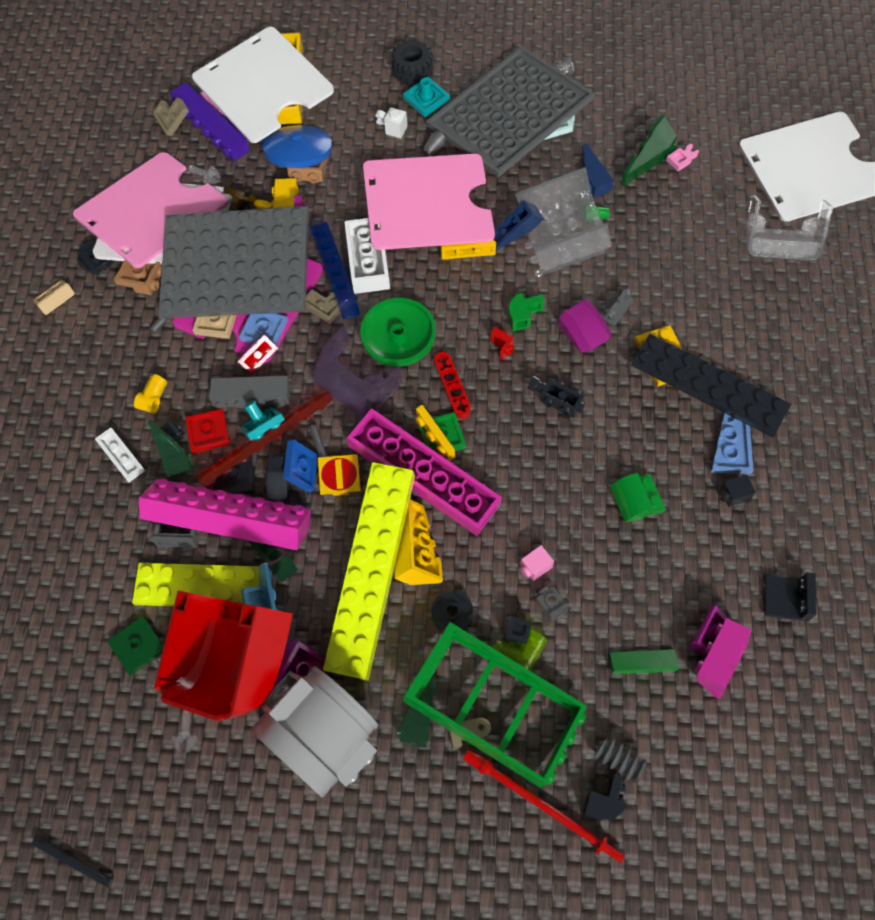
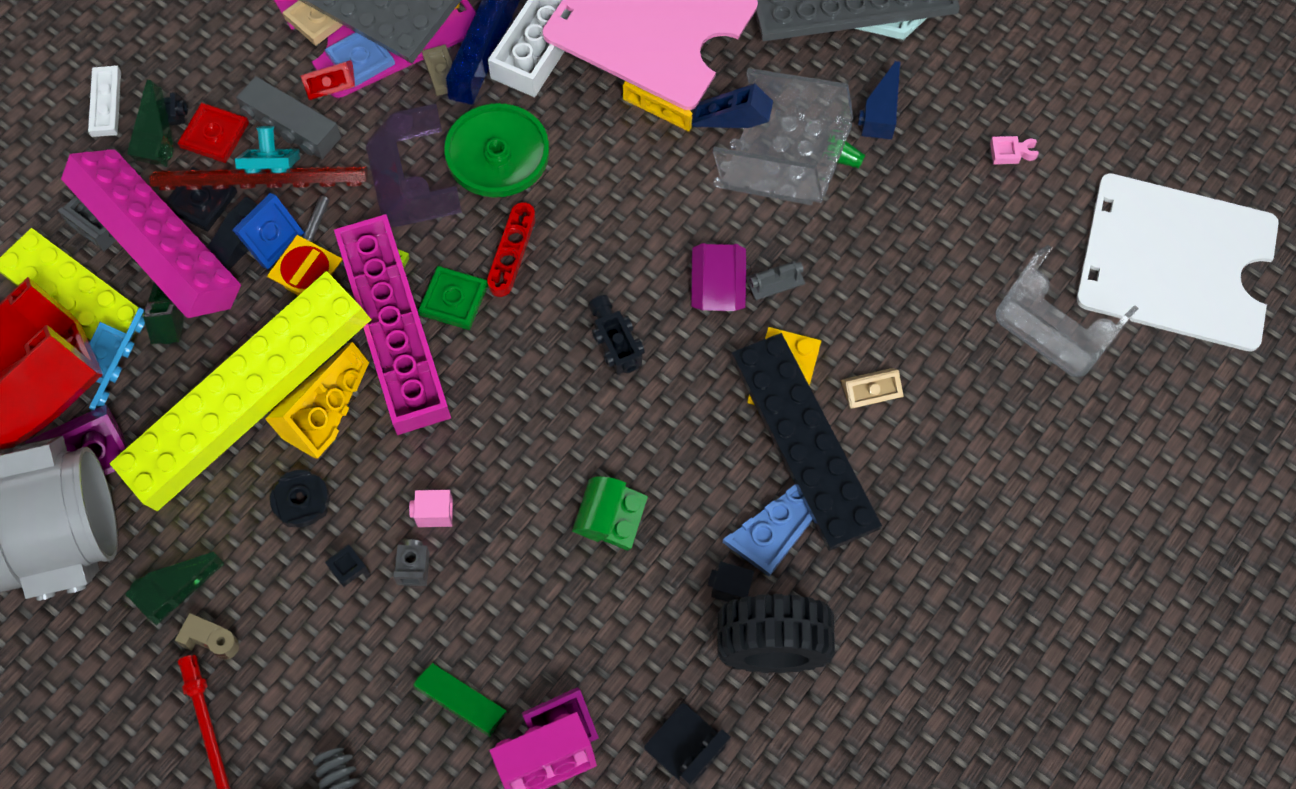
camera: 30 degrees right, 0 degrees up
yellow piece [134,374,167,414] -> none
green window [403,622,587,788] -> none
yellow plate [415,405,455,461] -> none
red bracket [491,327,515,360] -> none
clear neon green brick [493,630,547,671] -> none
green brick [508,293,545,332] -> none
dark green wedge [621,115,677,186] -> none
none -> black tyre [717,594,835,673]
none -> tan slope [841,368,904,409]

